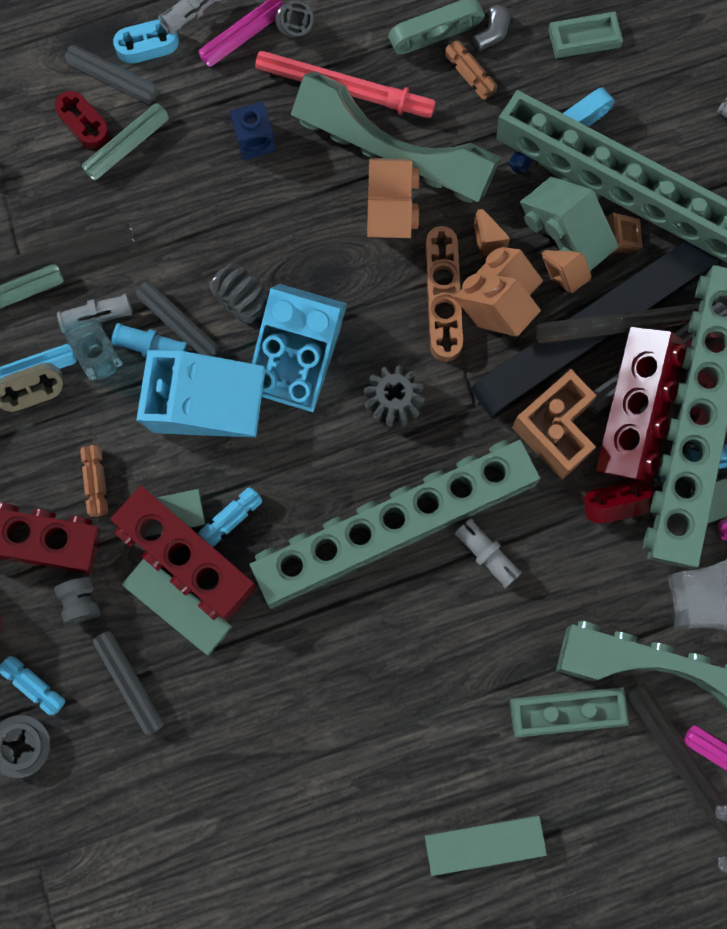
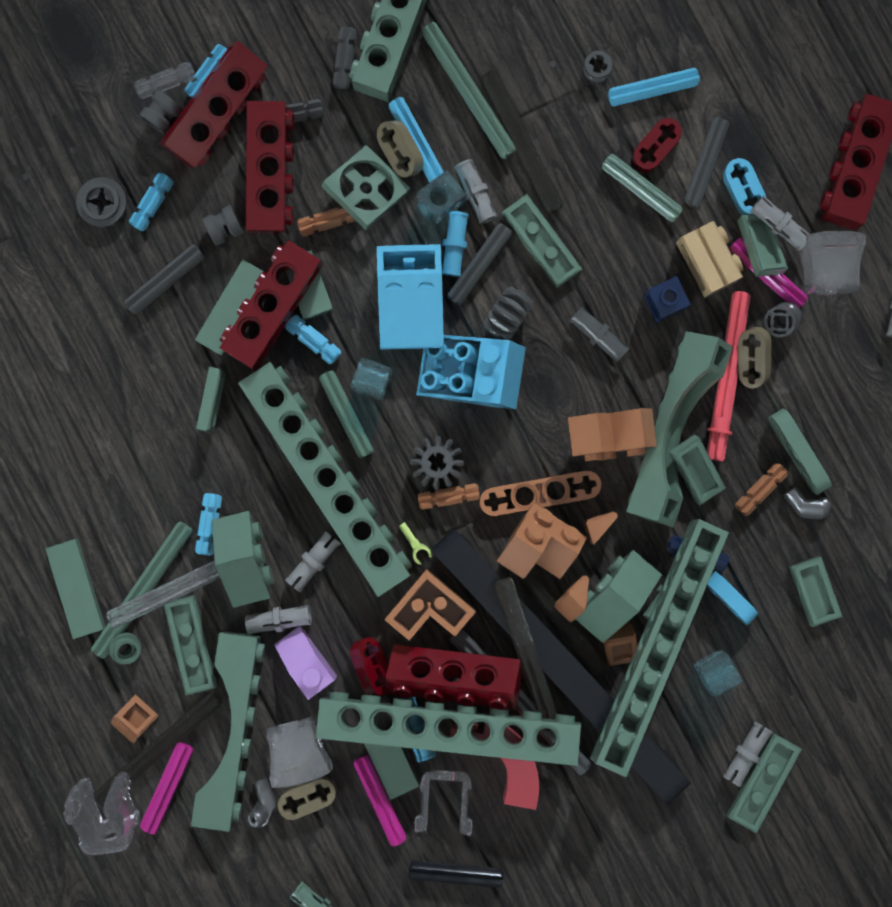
camera: 85 degrees right, 10 degrees up
none -> sand green axle [91,522,193,658]
none -> clear axle [106,560,220,628]
none -> sand green plate [109,633,142,664]
none -> nougat slope [111,694,159,743]
none -> medium azure axle [195,493,222,555]
none -> sand green tile [196,367,226,433]
none -> sand green brick [212,511,274,608]
none -> light grey pin [245,605,312,635]
none -> lavender slope [274,626,337,700]
none -> sand green axle [319,371,374,458]
none -> sand green piece [321,145,411,230]
none -> clear light blue brick [350,357,393,401]
none -> yellowish green hand [399,522,432,565]
none -> nougat axle [418,483,480,510]
none -> sand green tile [501,194,582,289]
none -> dark grey pin [569,306,630,362]
none -> medium azure axle [608,68,700,106]
none -> sand green tile [669,435,726,505]
none -> tan brick [676,221,743,298]
none -> clear light blue brick [692,649,743,697]
none -> sand green tile [737,215,788,277]
none -> dark tan beam [738,327,771,389]

